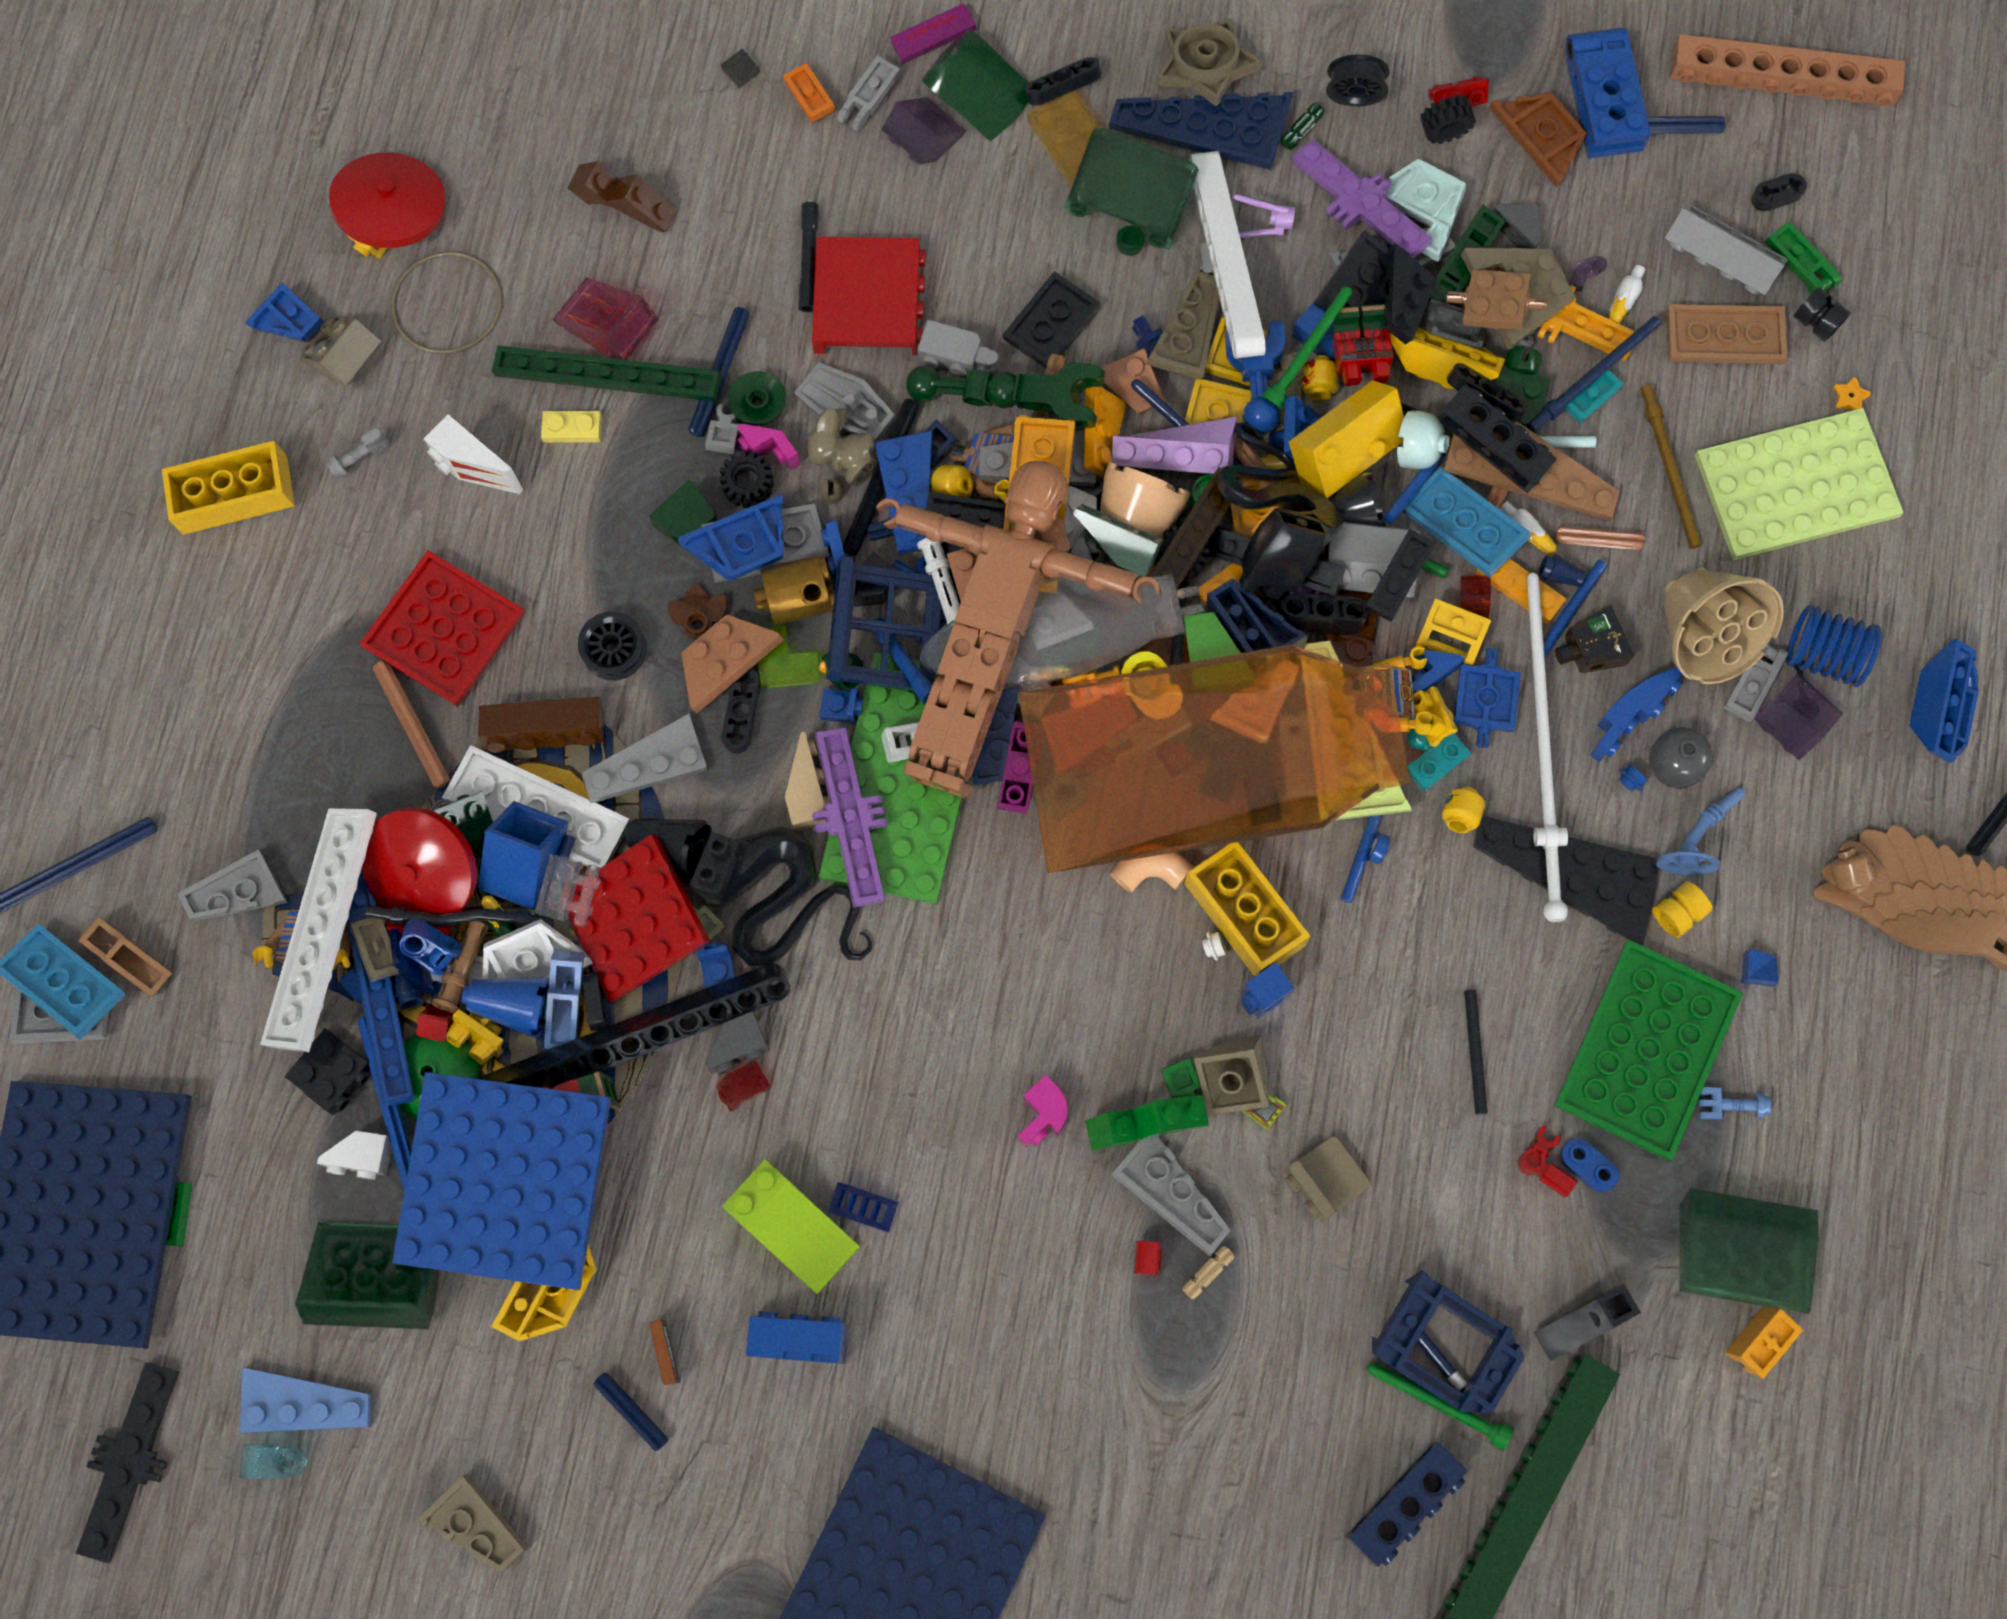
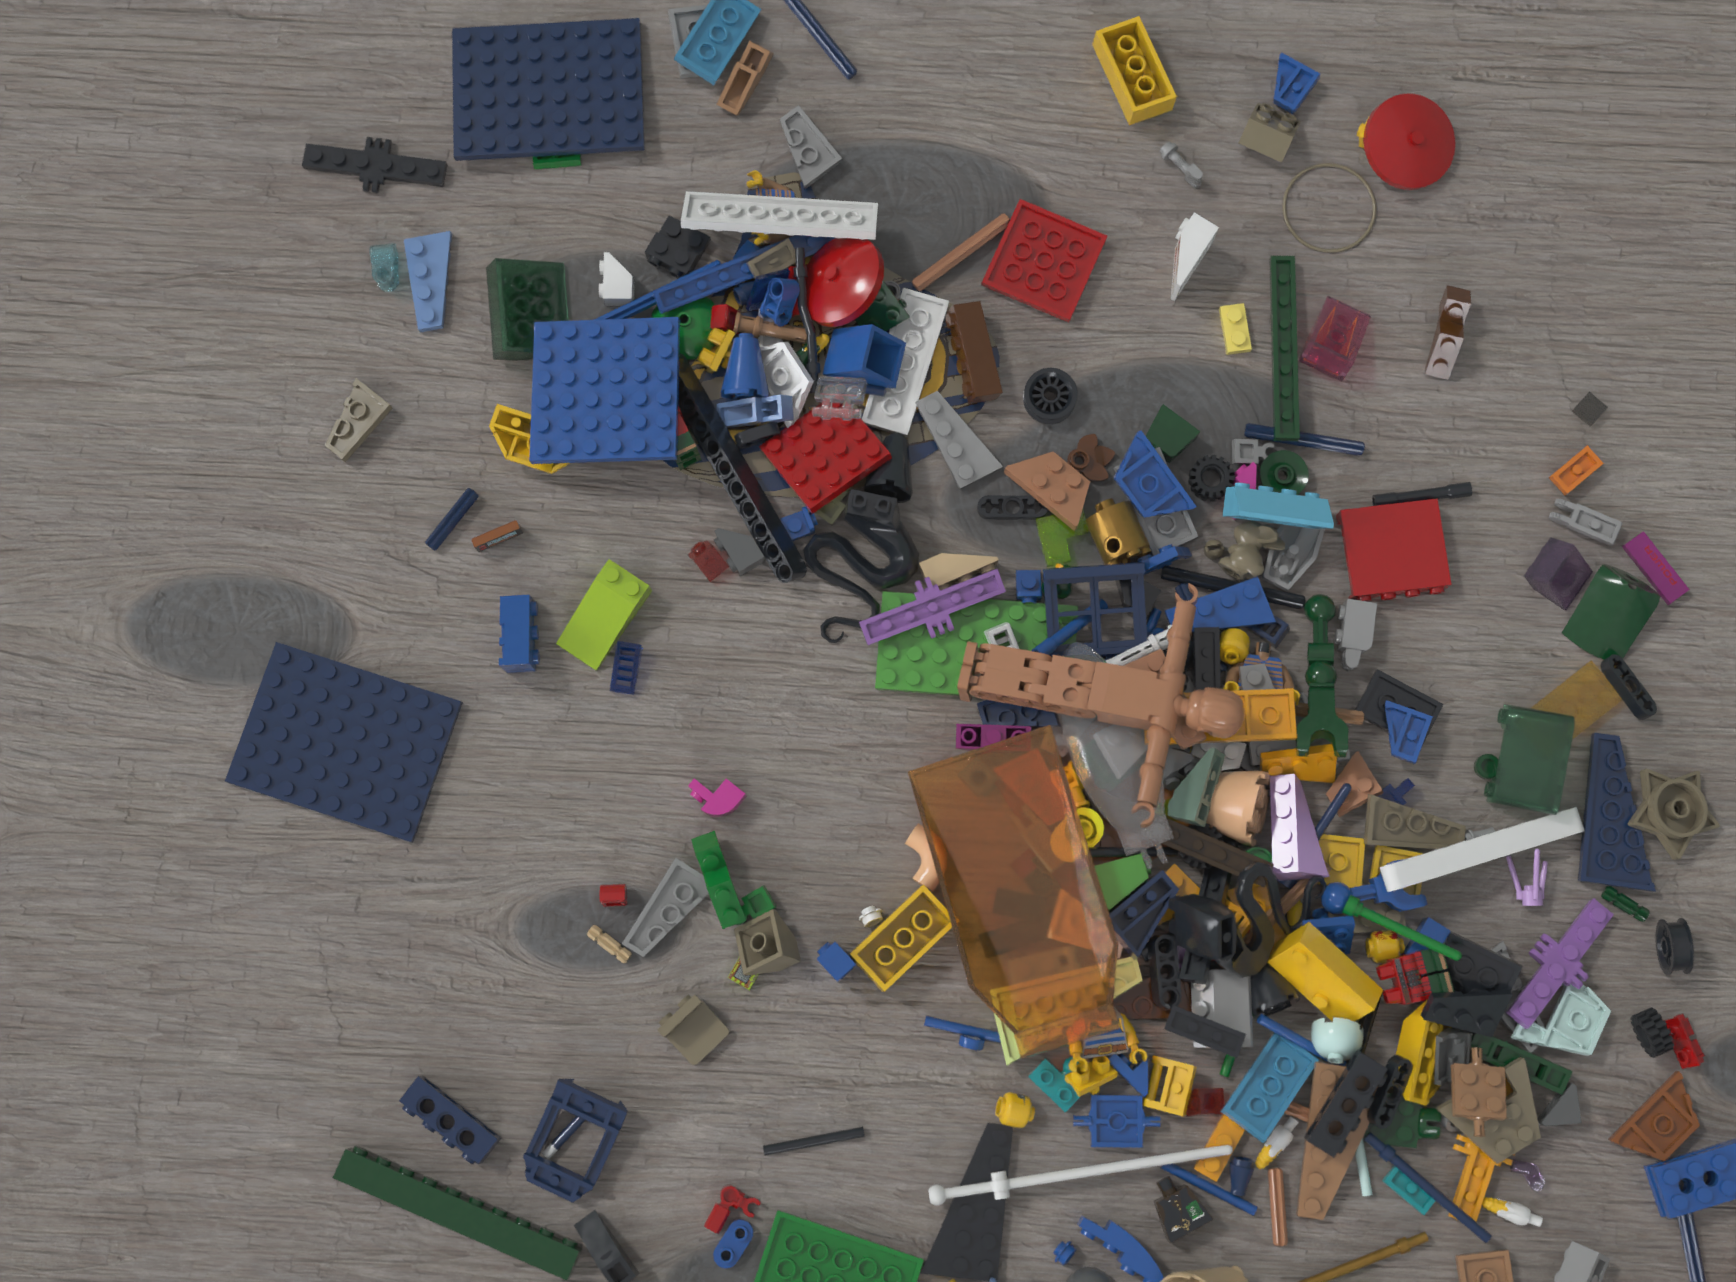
camera: 80 degrees right, 5 degrees up
green piece [1367,1362,1514,1451] -> none
none -> medium azure slope [1222,483,1334,529]
none -> blue wing [1385,700,1433,764]

